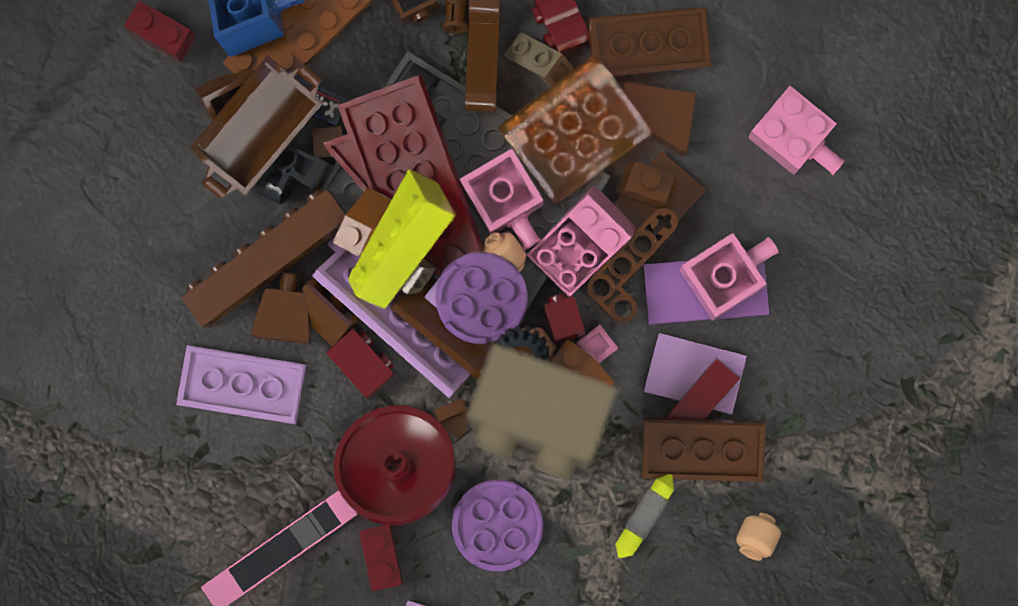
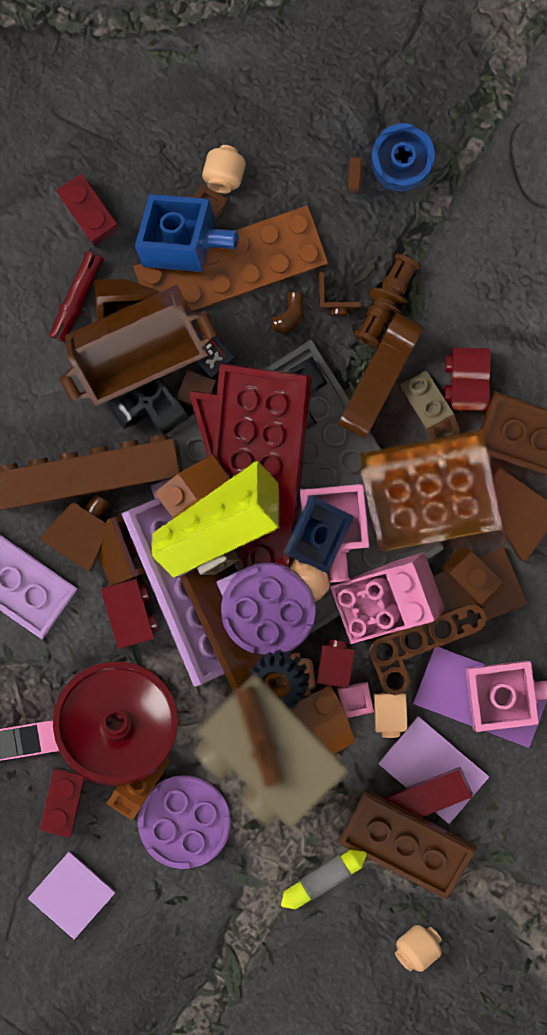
camera: 25 degrees right, 5 degrees up
reddish brown tile [432,398,468,438] -> none
none -> dark red pin [48,251,104,343]
none -> dark orange bracket [107,758,170,821]
none -> reddish brown pin [234,685,285,788]
none -> reddish brown arm [271,292,303,334]
none -> dark blue slope [284,494,355,574]
none -> light nougat brick [373,693,407,738]

